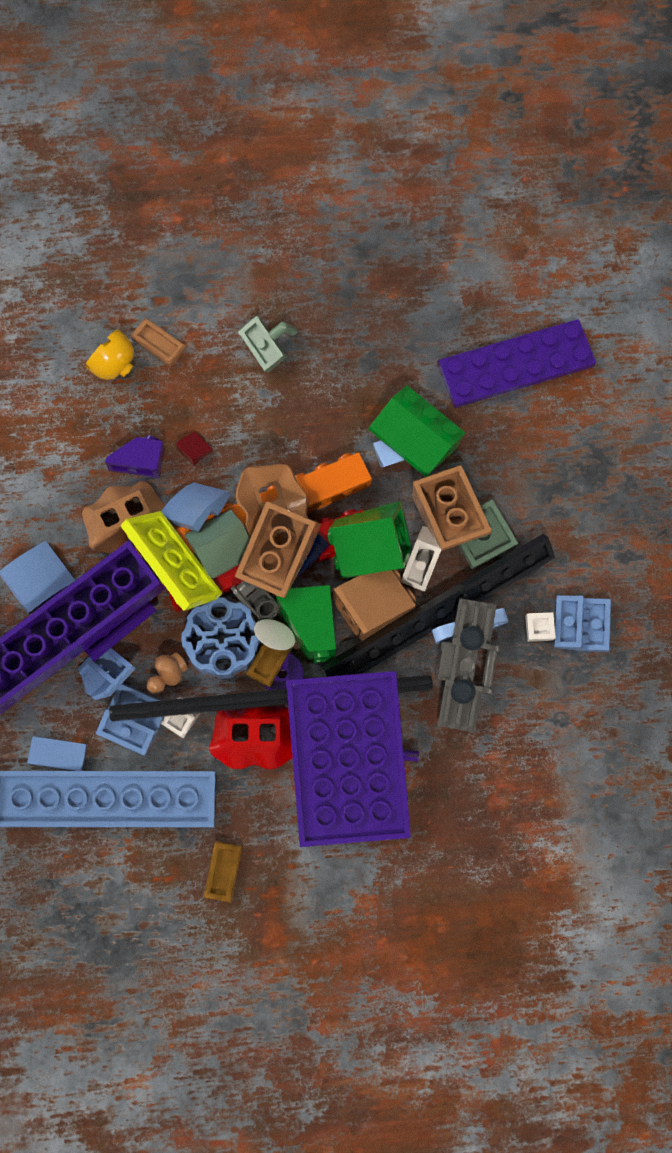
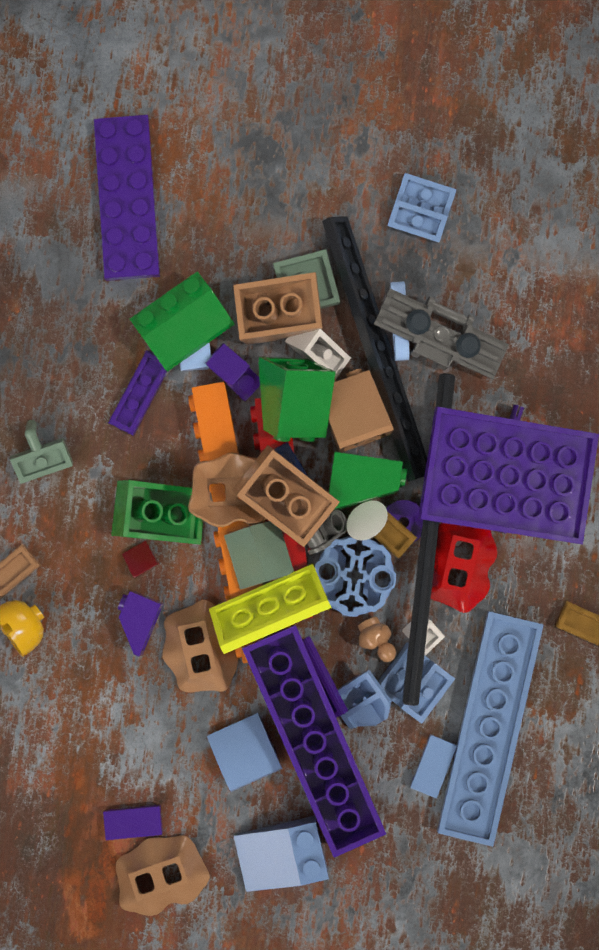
camera: 65 degrees left, 10 degrees up
medium blue slope [161,482,231,532] -> none
white plate [525,612,556,642] -> none
none -> dark purple tile [108,350,167,436]
none -> green slope [111,480,204,545]
none -> dark purple slope [204,343,260,402]

